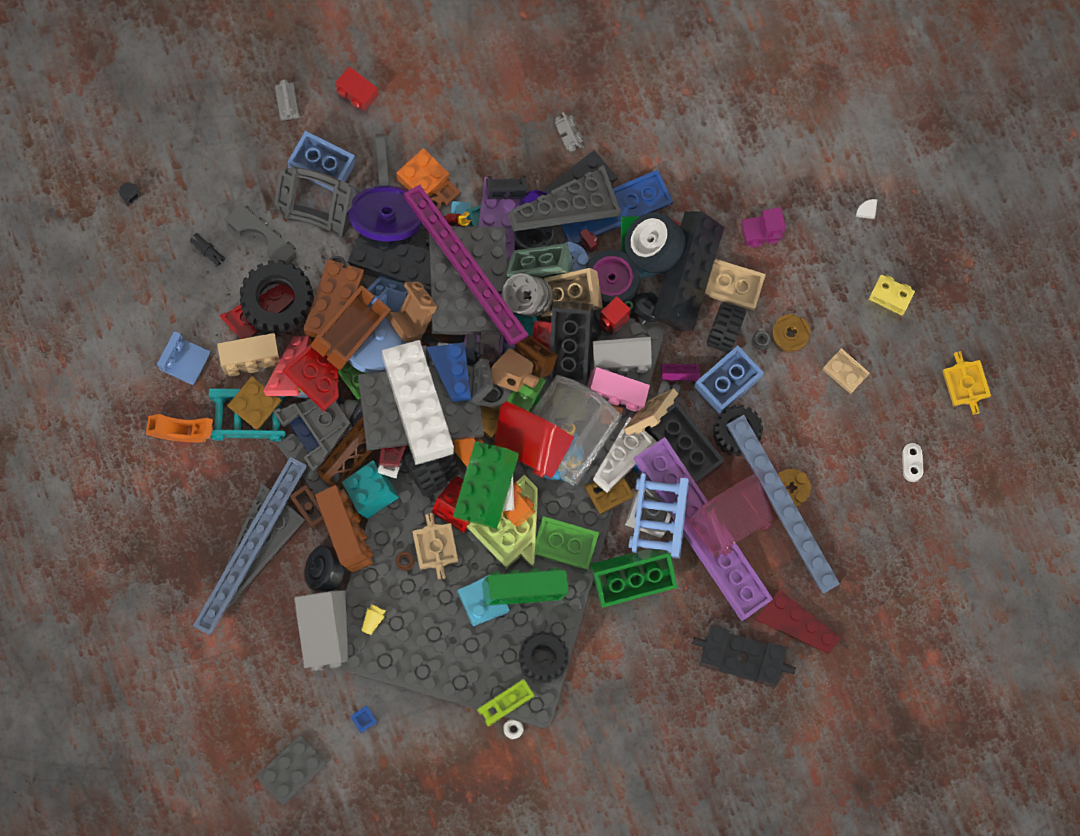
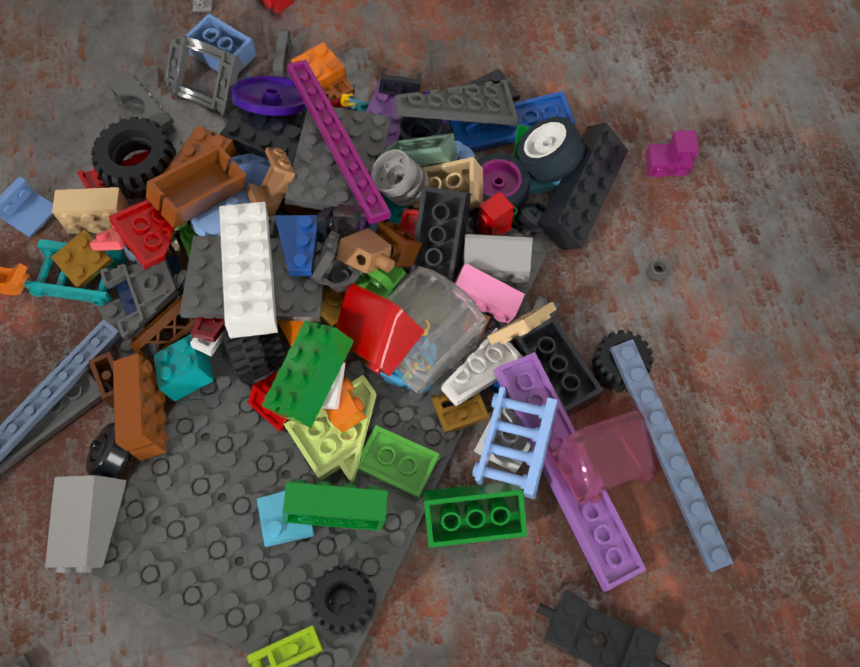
camera: 15 degrees right, 10 degrees down
black brick [119,182,142,206] -> none
black pin [190,233,225,266] -> none
blue plate [350,706,378,733] -> none
light yellow cone [361,604,385,635] -> none
reddish brown plate [395,551,415,571] -> none
tan plate [413,513,458,580] -> none
light grey hinge [555,112,584,152] -> none
dark red plate [580,229,598,253] -> none
magenta plate [661,363,700,382] -> none
medium blue brick [694,345,764,414] -> none
tan plate [704,259,766,311] -> none
black tyre [707,301,746,353] -> none
dark red wing [755,590,841,654] -> none
pearl gold plate [772,314,810,353] -> none
pearl gold plate [778,469,811,507] -> none
tan plate [822,348,870,394] -> none
white tile [856,199,877,219] -> none
light yellow brick [869,275,915,316] -> none
white plate [902,443,923,482] -> none

